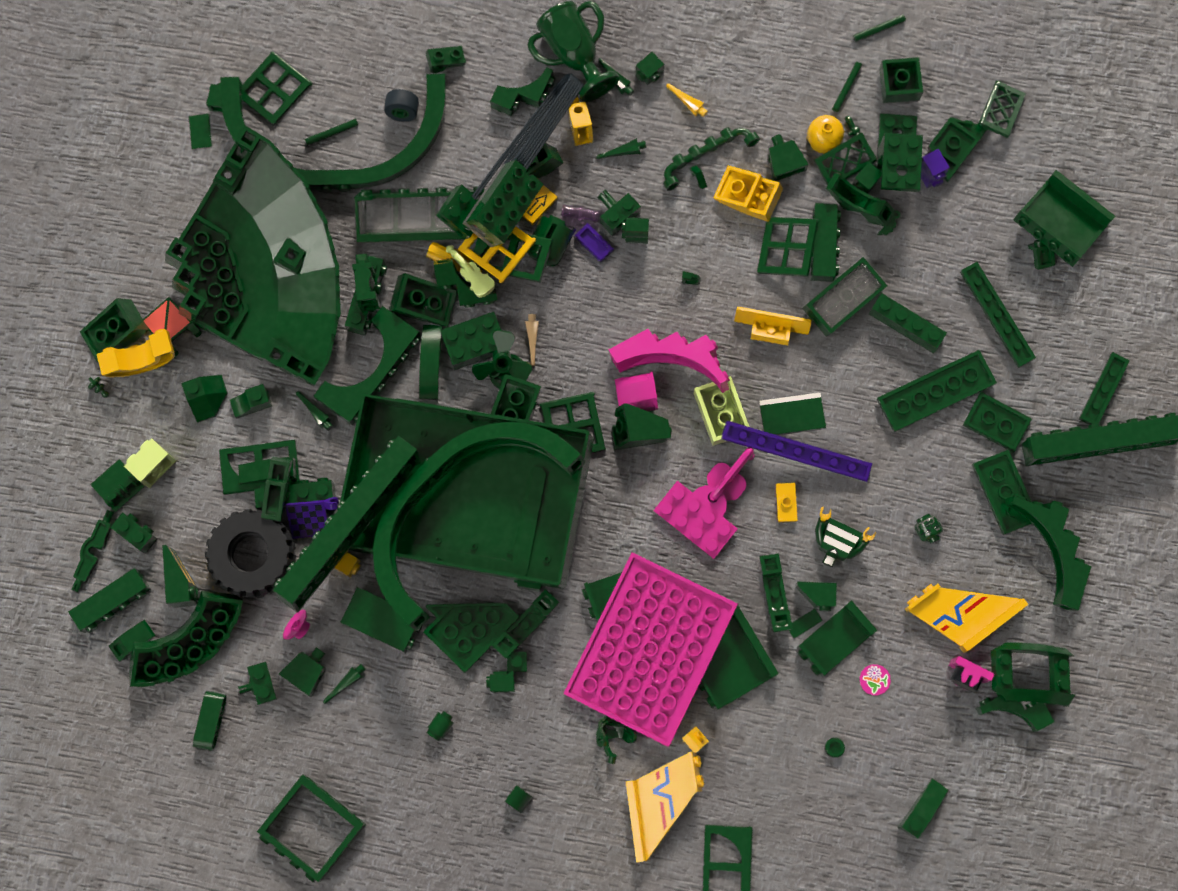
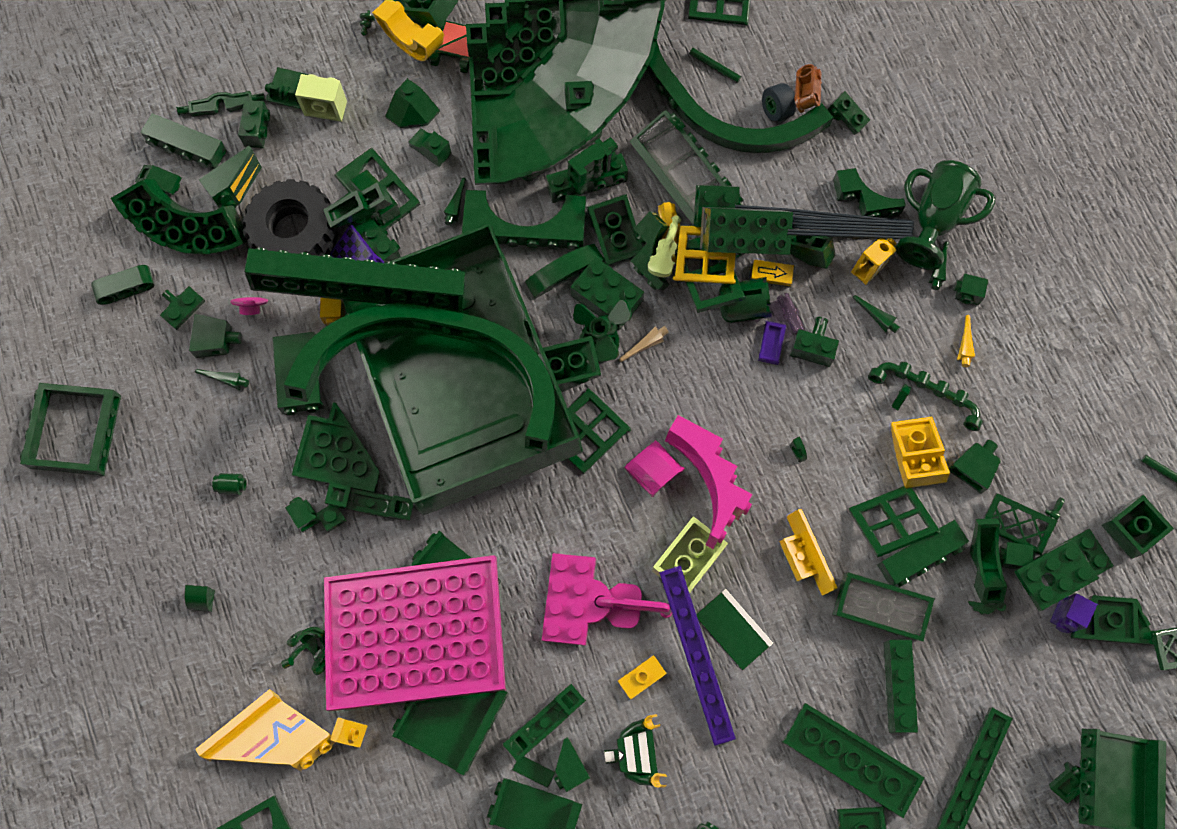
camera: 55 degrees right, 5 degrees down
dark green slope [611,403,672,450] -> none
dark green brick [622,217,649,244] -> none
yellow cylinder [807,115,844,154] -> none
dark green bar [832,62,862,112] -> none
none -> dark orange piece [795,64,822,113]

